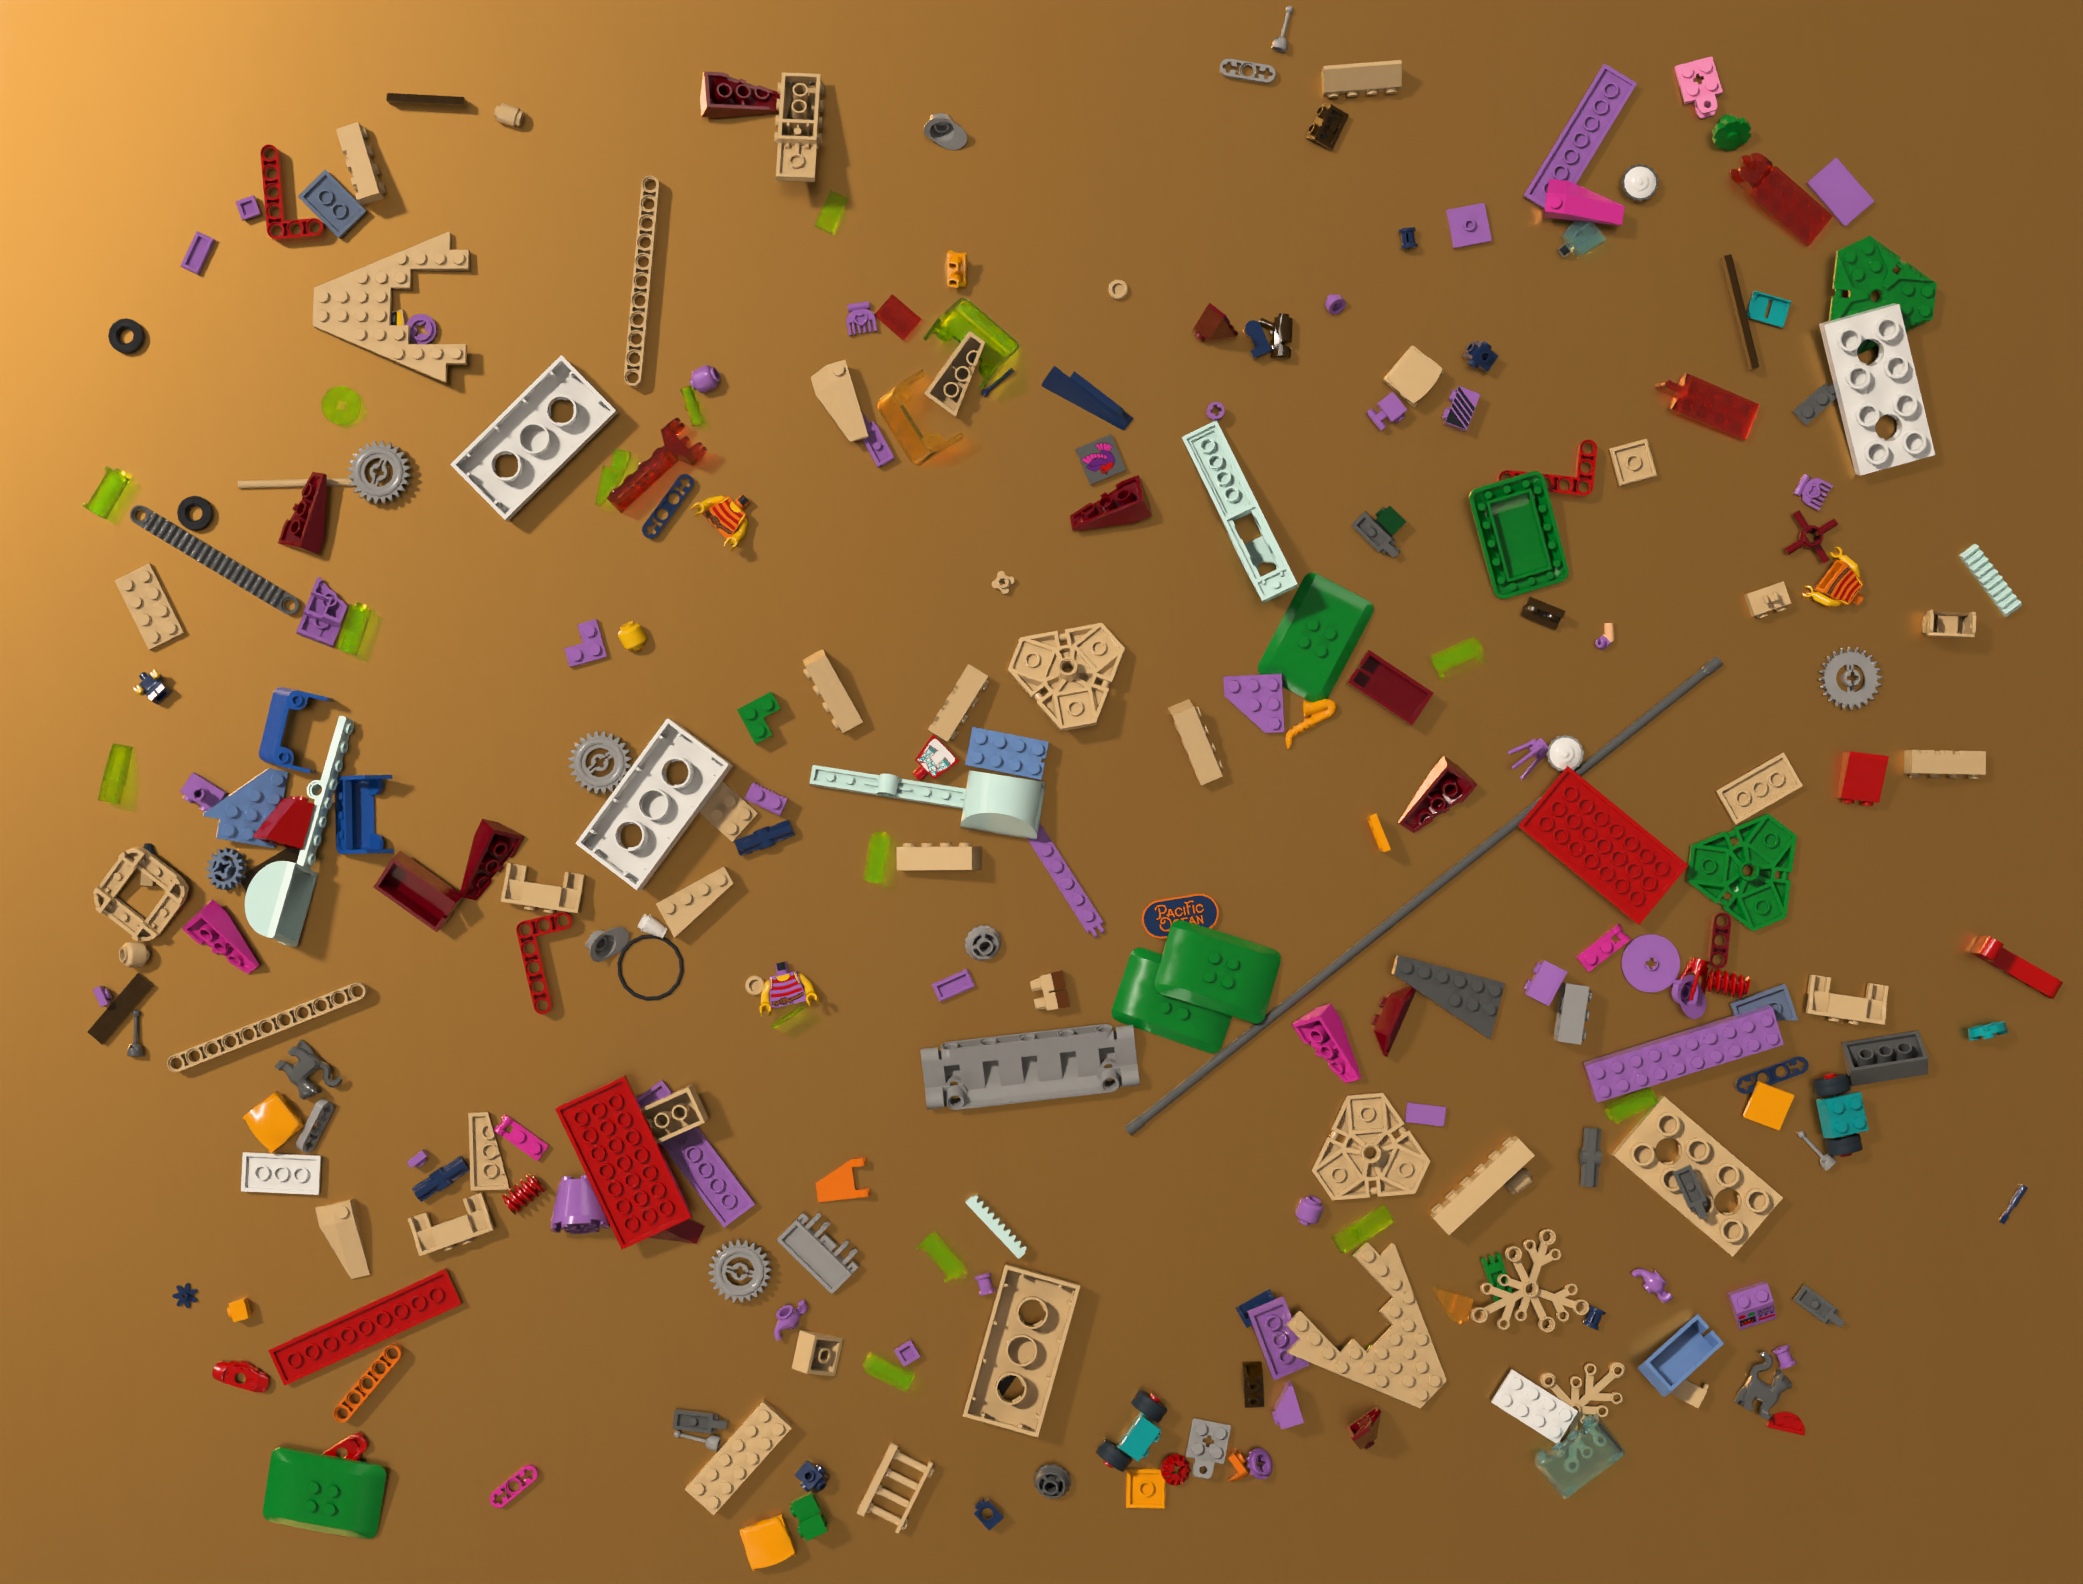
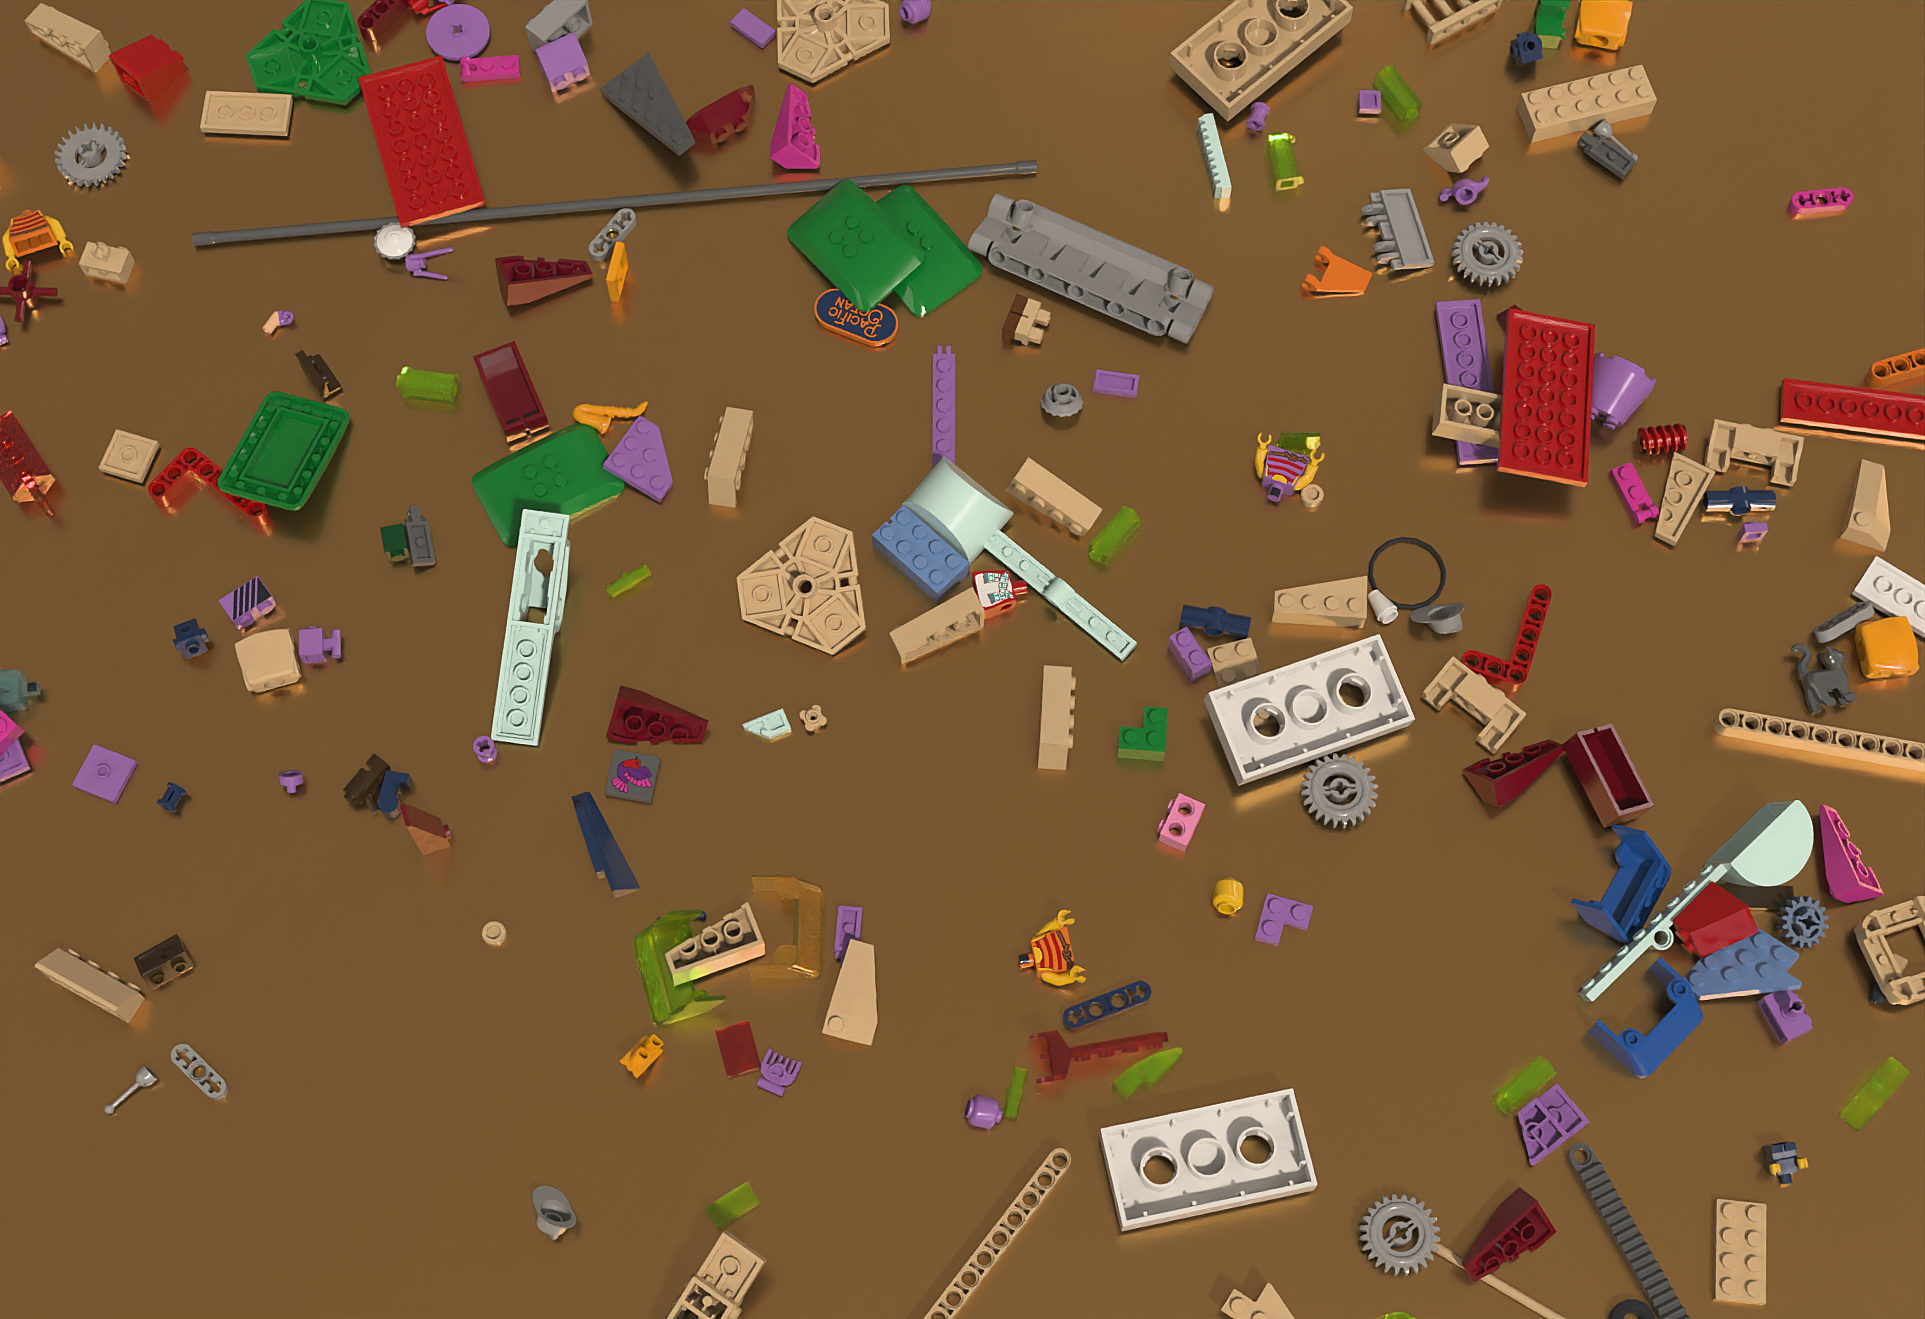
camera: 145 degrees left, 20 degrees down
none -> light grey beam [589,208,637,262]
none -> clear neon green pin [605,563,651,599]
none -> light aqua tile [743,708,791,739]
none -> bright pink brick [1157,793,1205,852]

